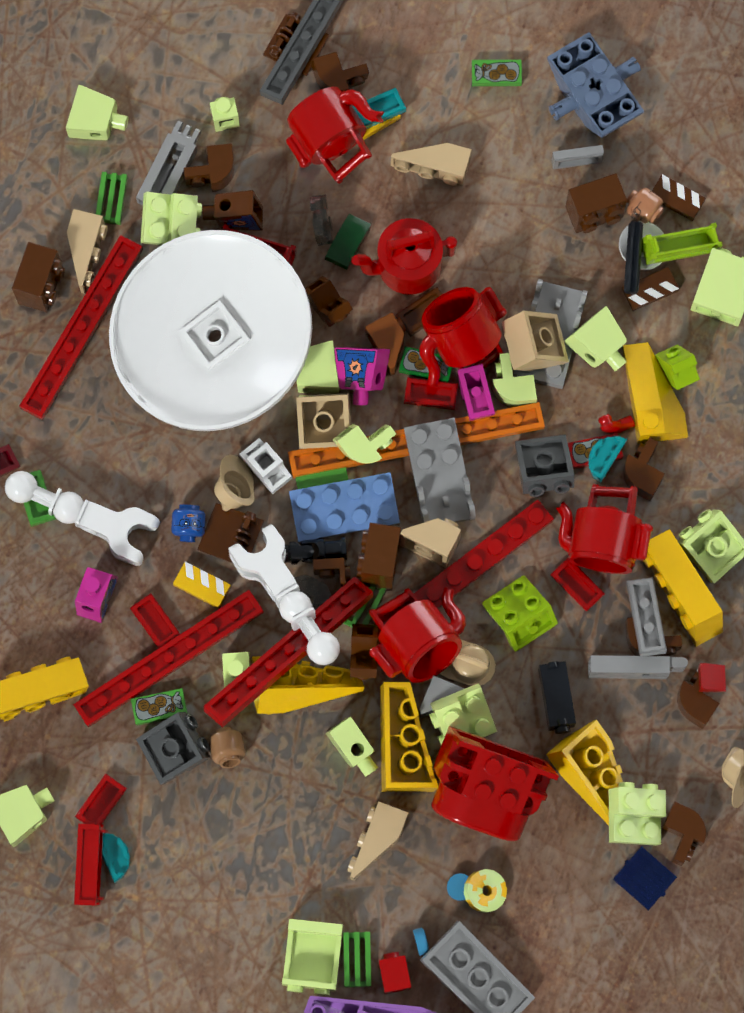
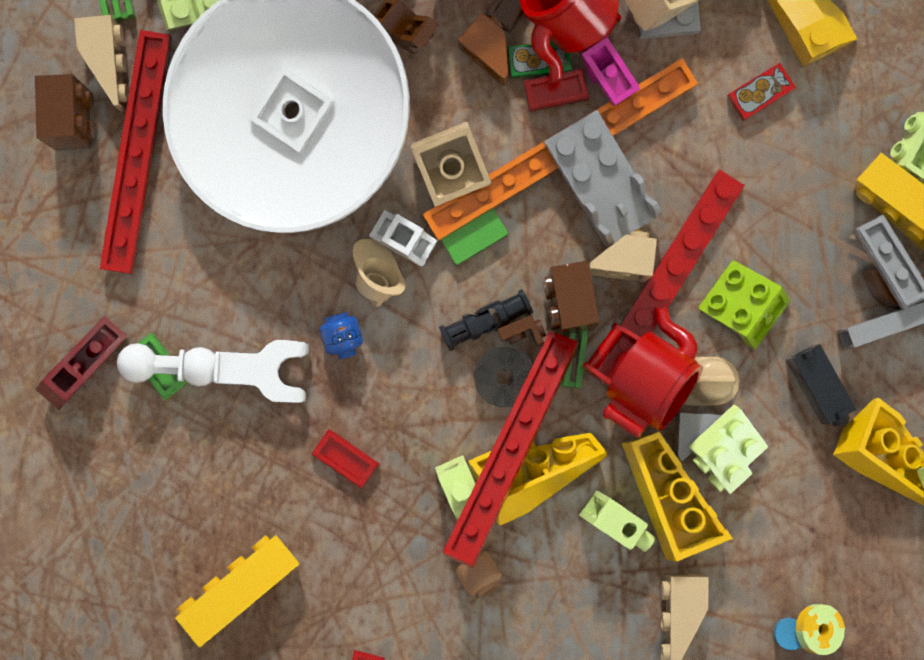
camera: 25 degrees left, 10 degrees up
red plate [73,590,264,728] -> none
dark pink torso [75,567,118,623] -> none
tile [131,688,188,726] -> none
dark grey plate [136,712,211,785] -> none
yellow tile [173,562,231,609] -> none
reddish brown hinge [197,503,264,563] -> none
white piece [228,524,340,666] -> none
medium blue plate [289,472,400,542] -> none
yellowish green torso [296,340,339,394] -> none
yellowish green brick [332,424,396,464] -> none
torso [335,347,390,405] -> none
reddish brown brick [350,624,378,680] -> none
red brick [431,726,559,841] -> none
yellowish green brick [492,353,537,408] -> none
dark grey plate [515,434,574,497] -> none
red tile [550,557,605,612] -> none
red piece [556,484,653,574] -> none
teal tile [588,436,627,484] -> none
red arm [598,414,635,434] -> none
reddish brown brick [623,437,665,502] -> none

